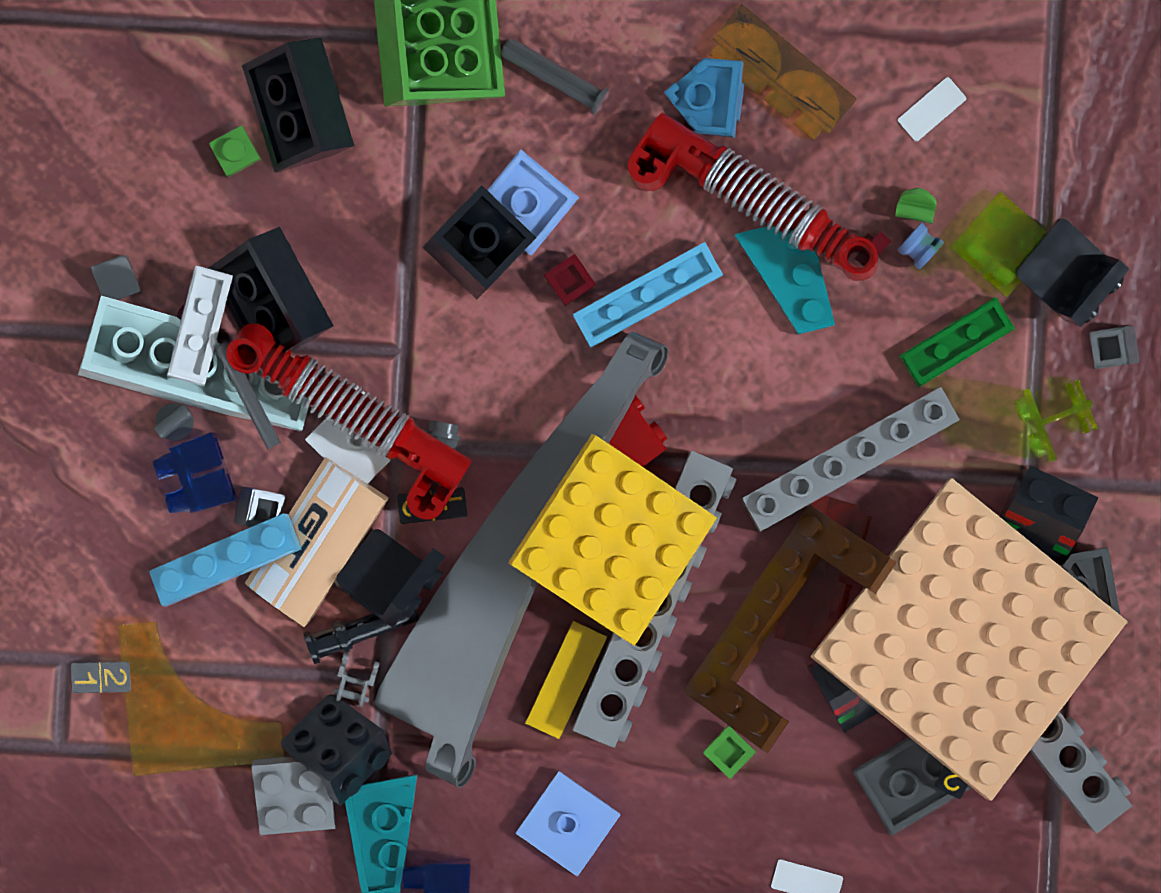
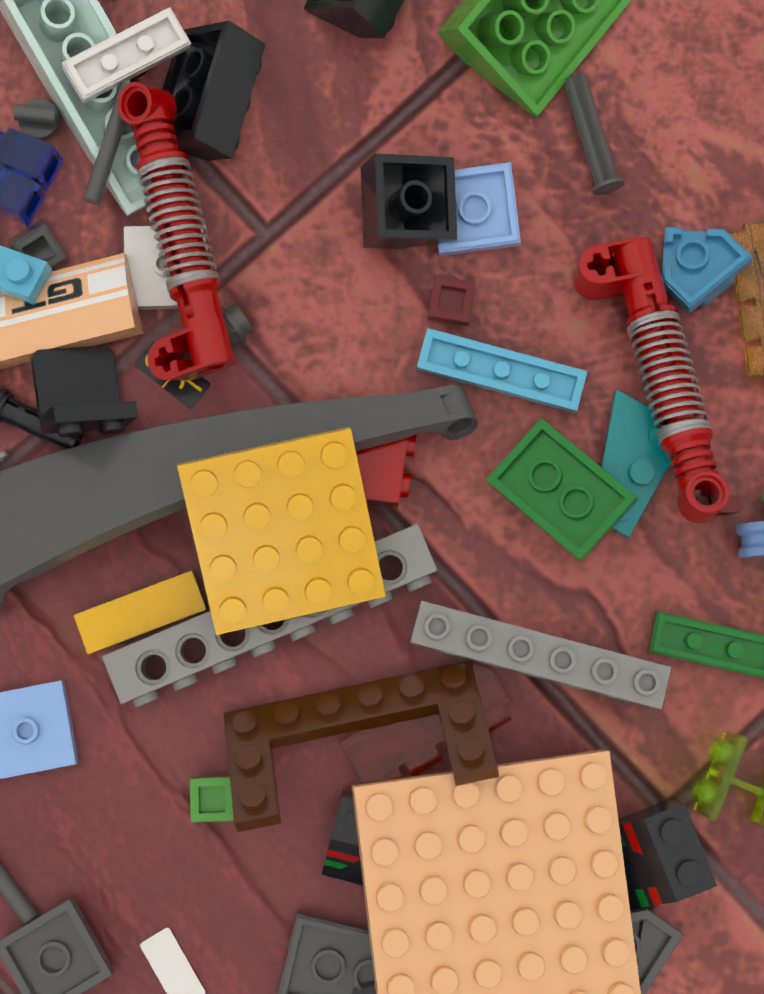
camera: 40 degrees right, 5 degrees down
none -> green plate [486,418,638,563]

